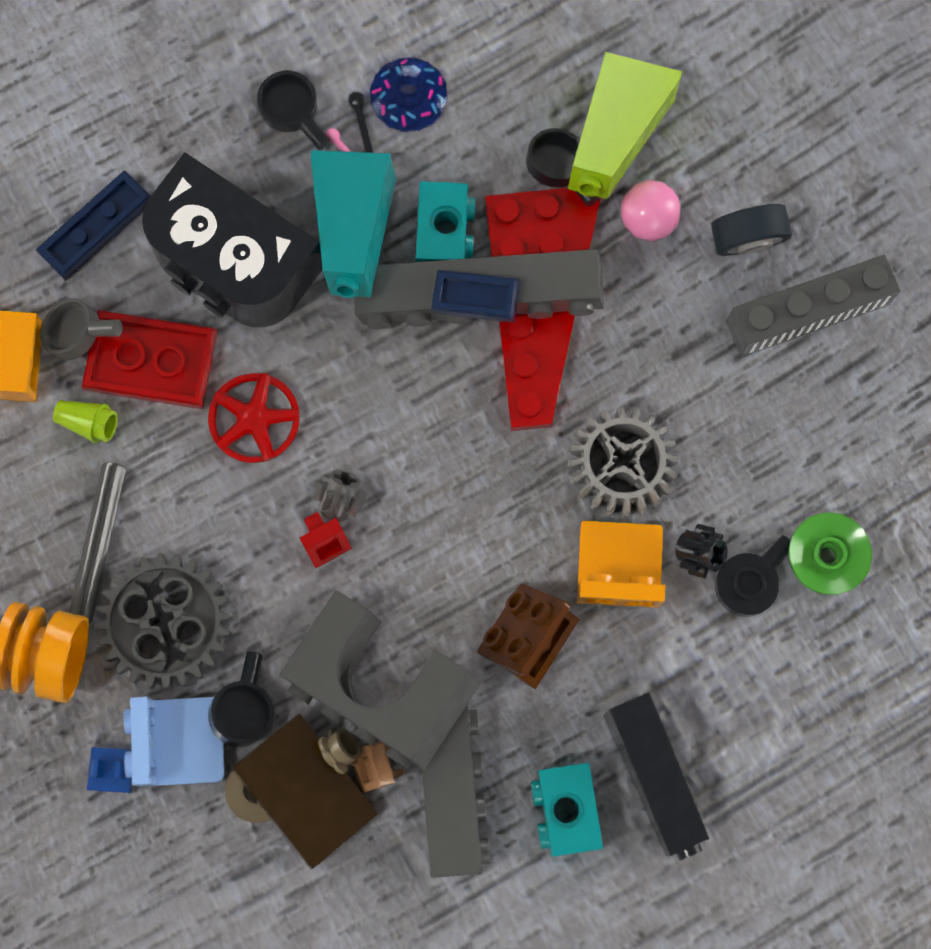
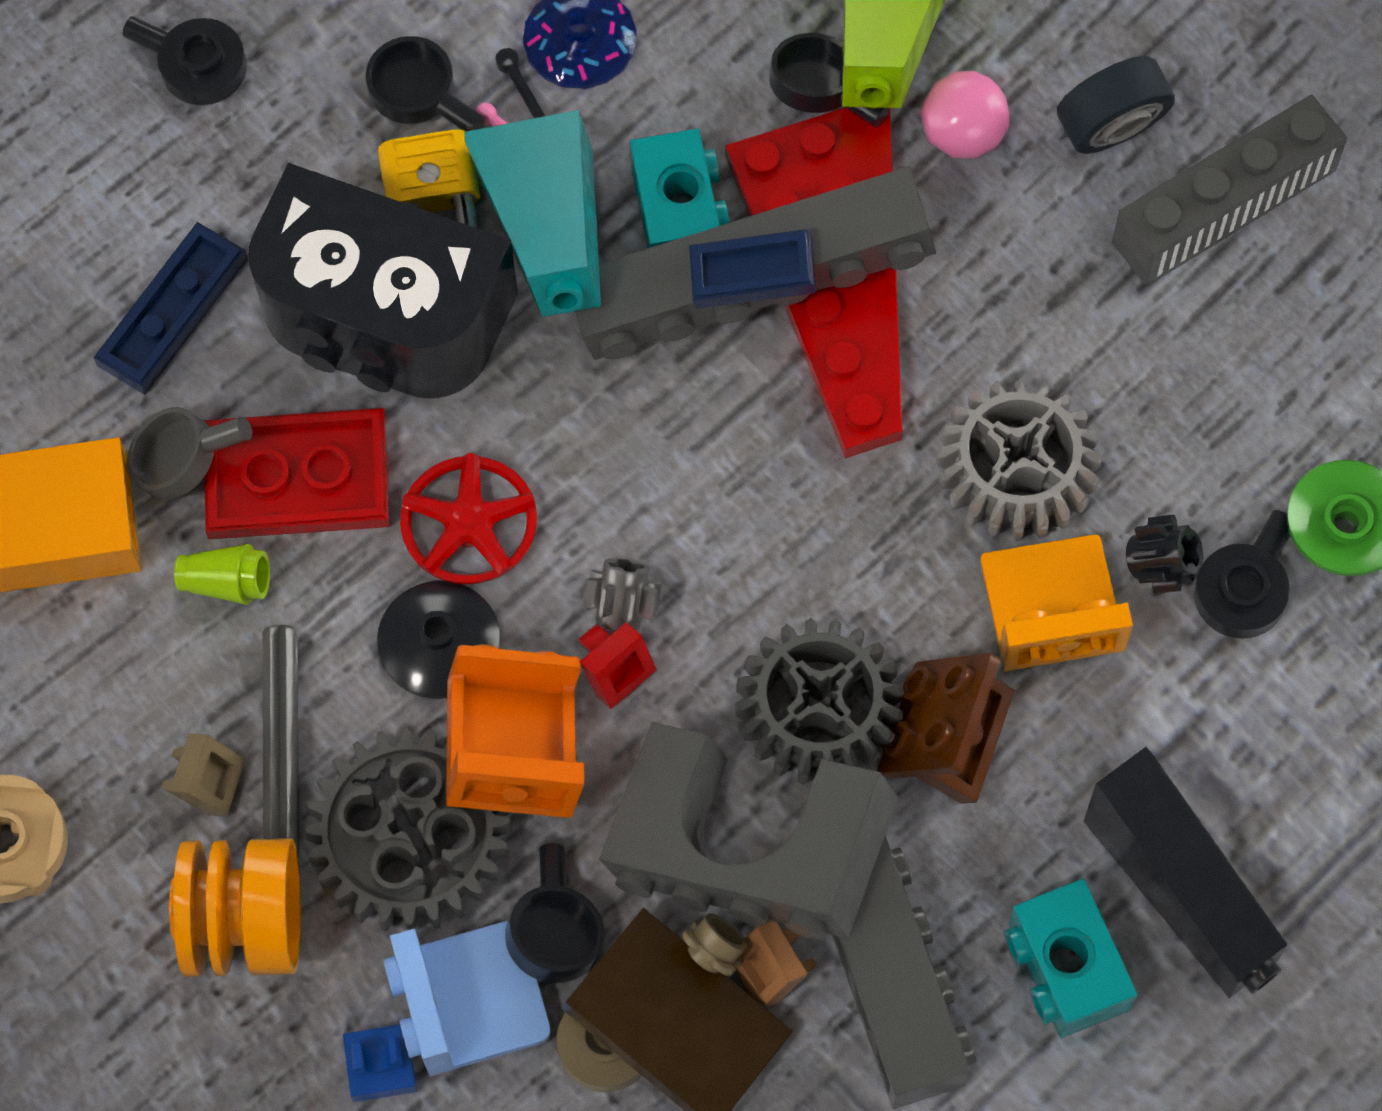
camera: 10 degrees left, 10 degrees down
none -> black piece [123,16,247,105]
none -> dark tan tile [161,733,246,817]
none -> yellow piece [377,129,480,229]
none -> black dish [377,581,500,699]
none -> orange panel [446,644,584,818]
none -> dark grey gear [735,618,904,785]

